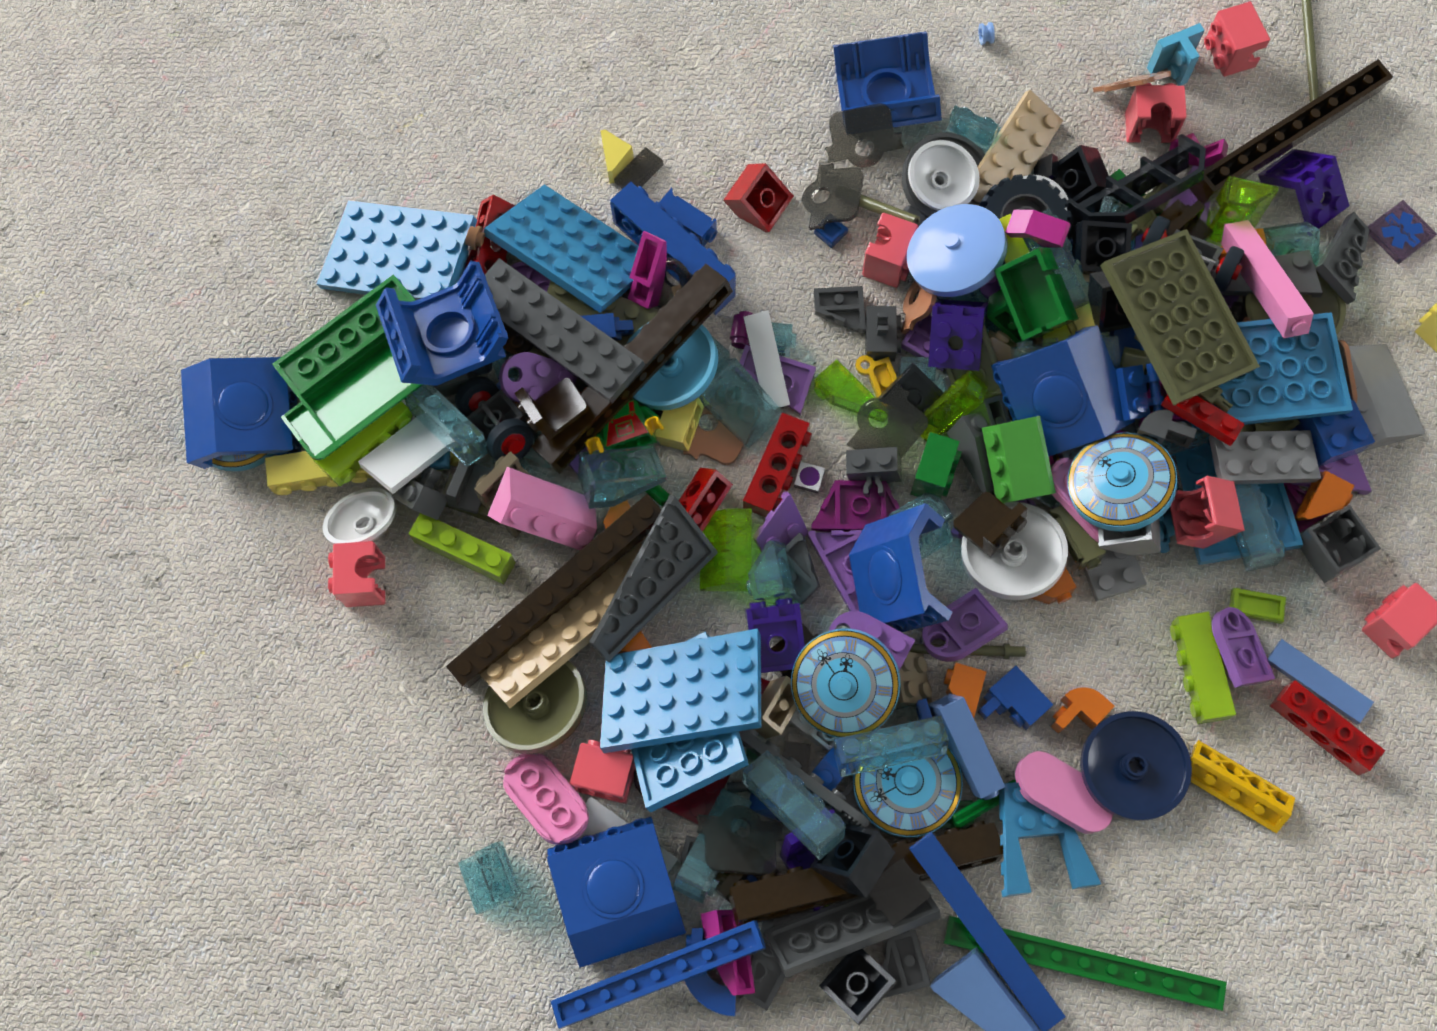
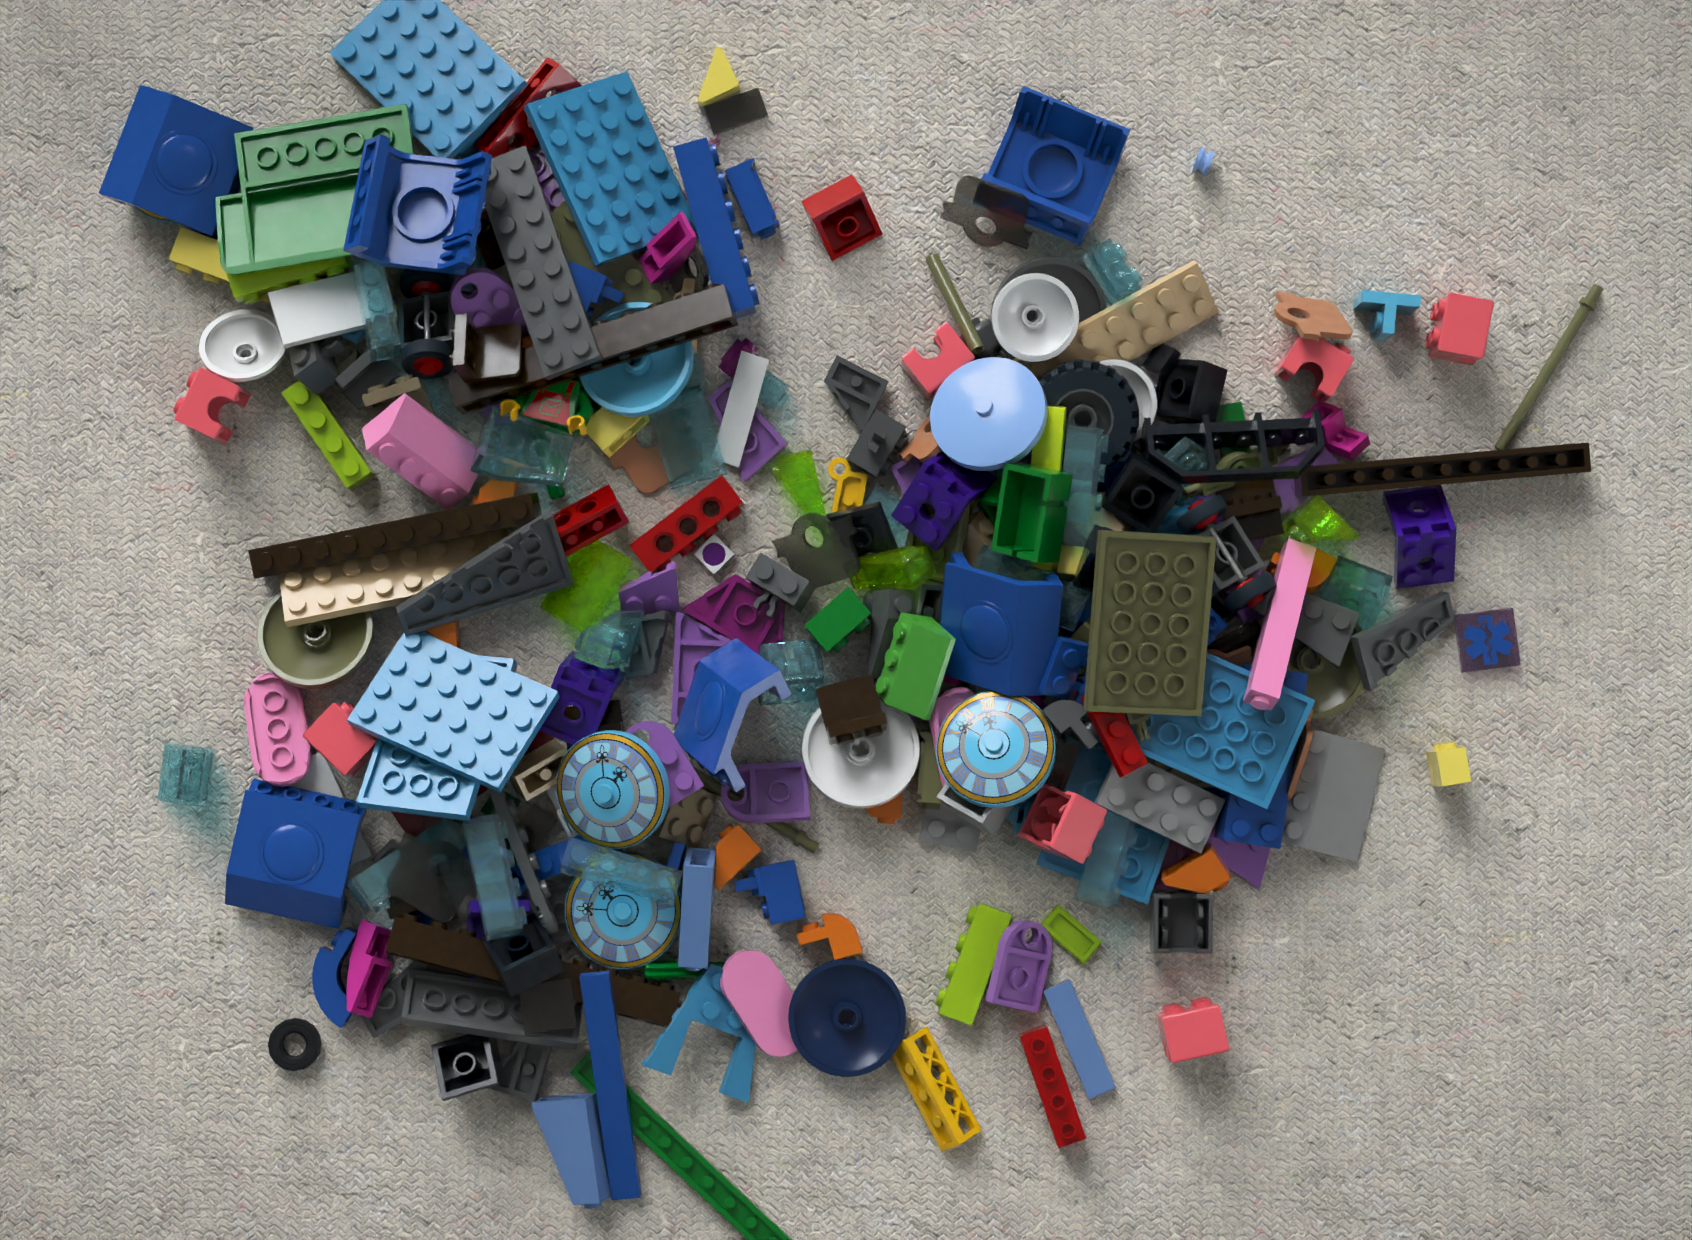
camera: 30 degrees right, 15 degrees up
medium nougat plate [465,226,485,250] -> none
blue plate [551,920,766,1029] -> none
clear smoke piece [802,163,864,231] -> none
blue tile [814,214,848,248] -> none
dark pink slope [1005,210,1071,248] -> none

